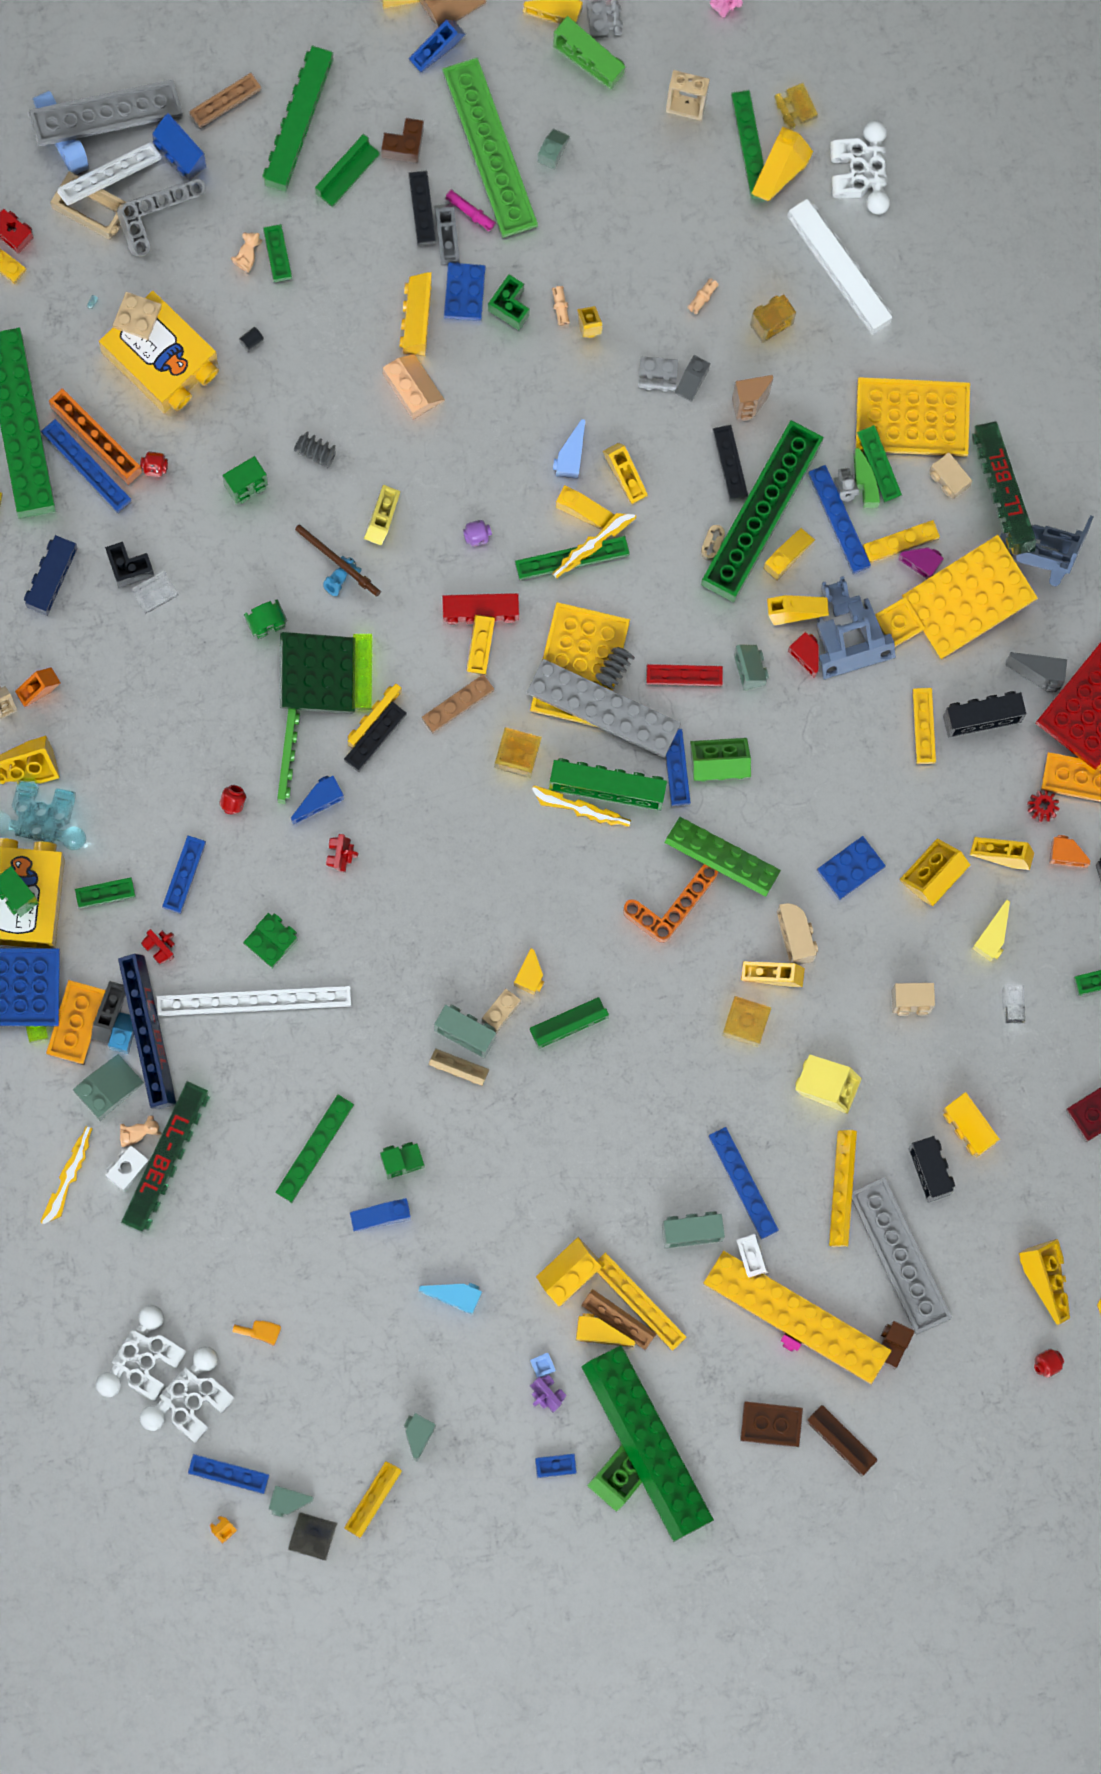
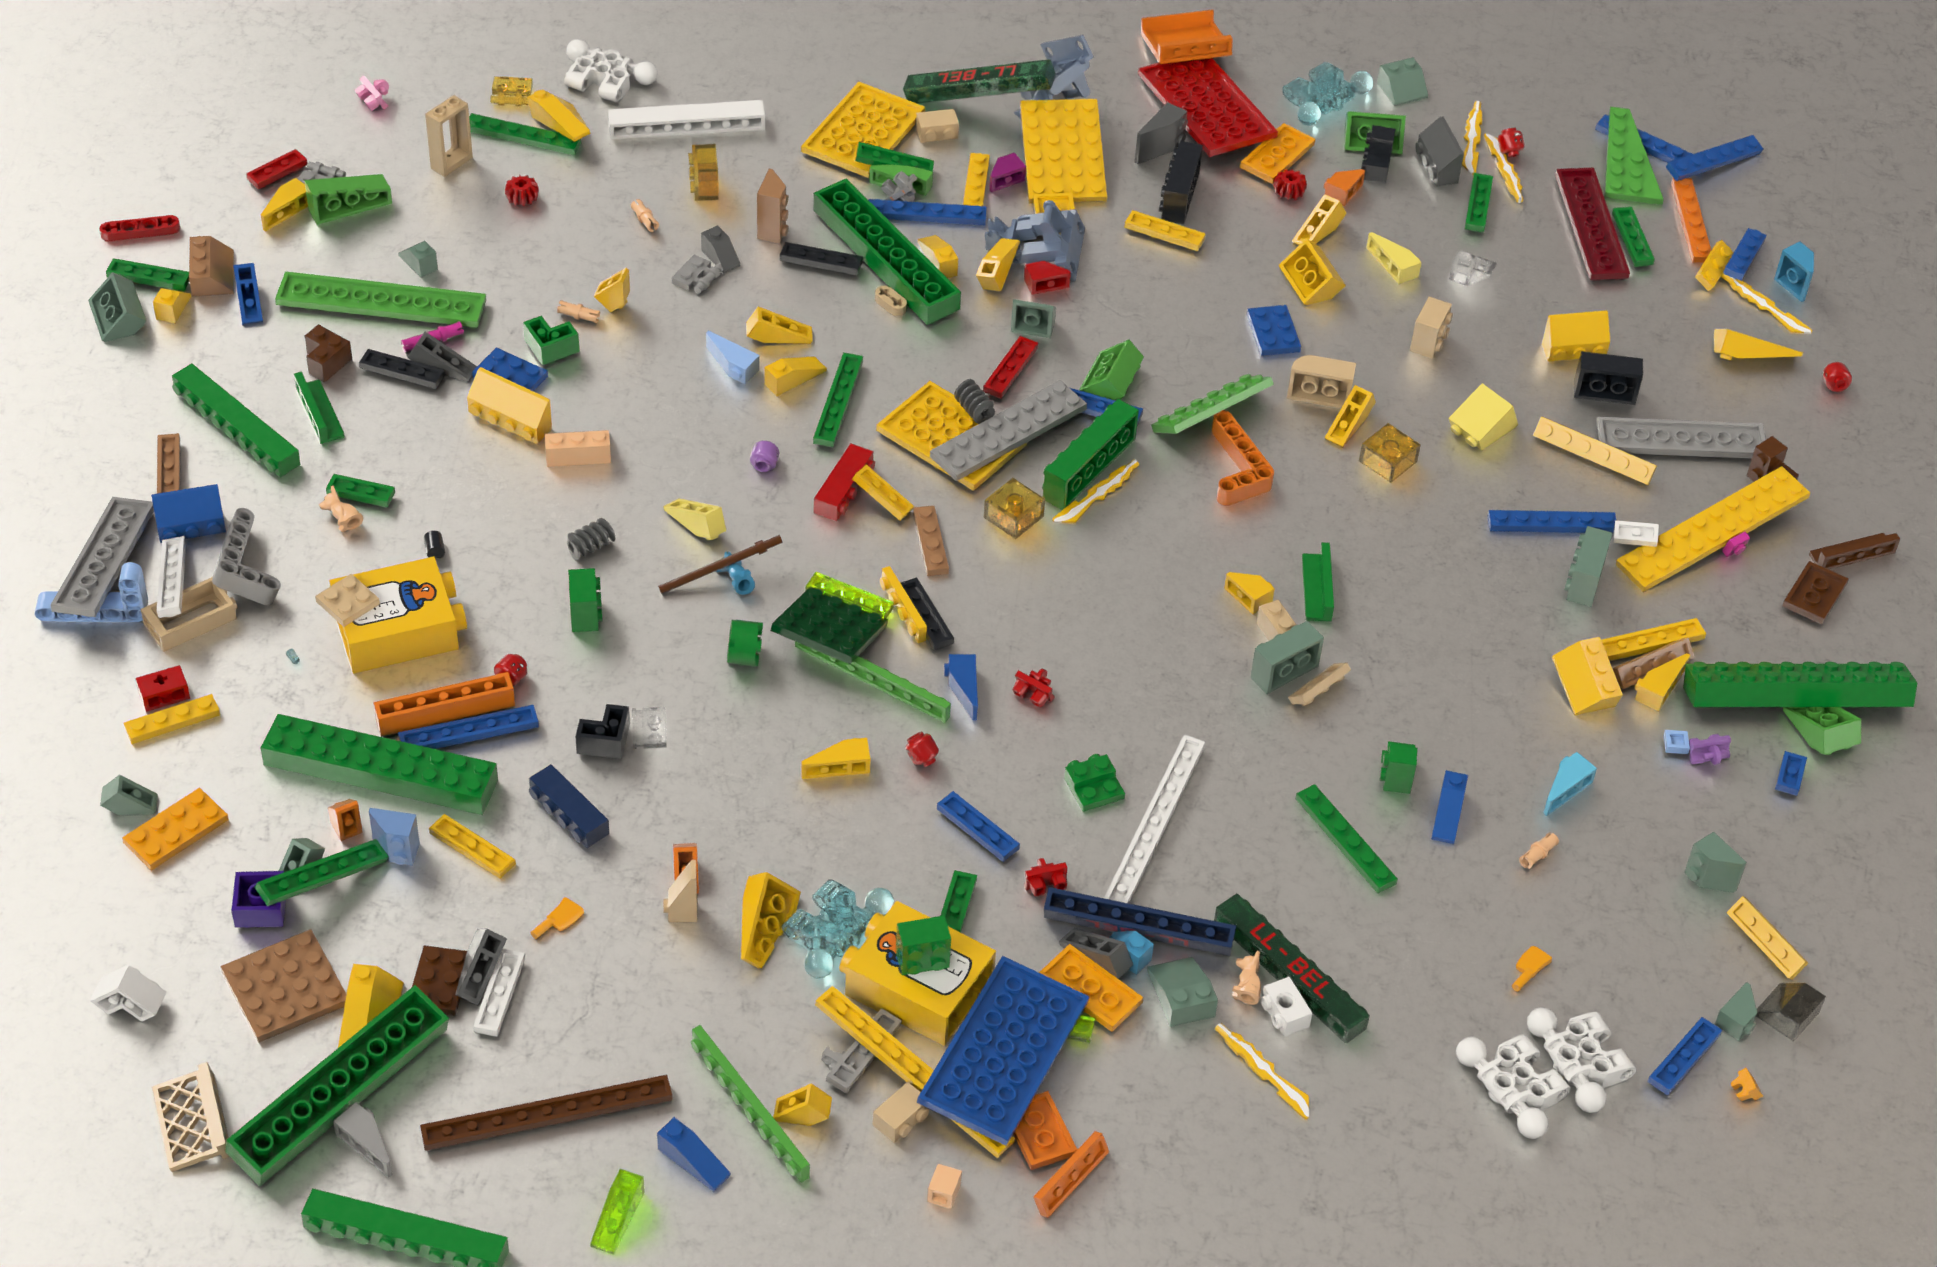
camera: 60 degrees left, 30 degrees down
yellow sword [553,513,636,578] -> none
none -> red gear [505,175,539,207]
none -> yellow slope [801,738,870,779]
none -> light nougat pin [1519,832,1559,869]

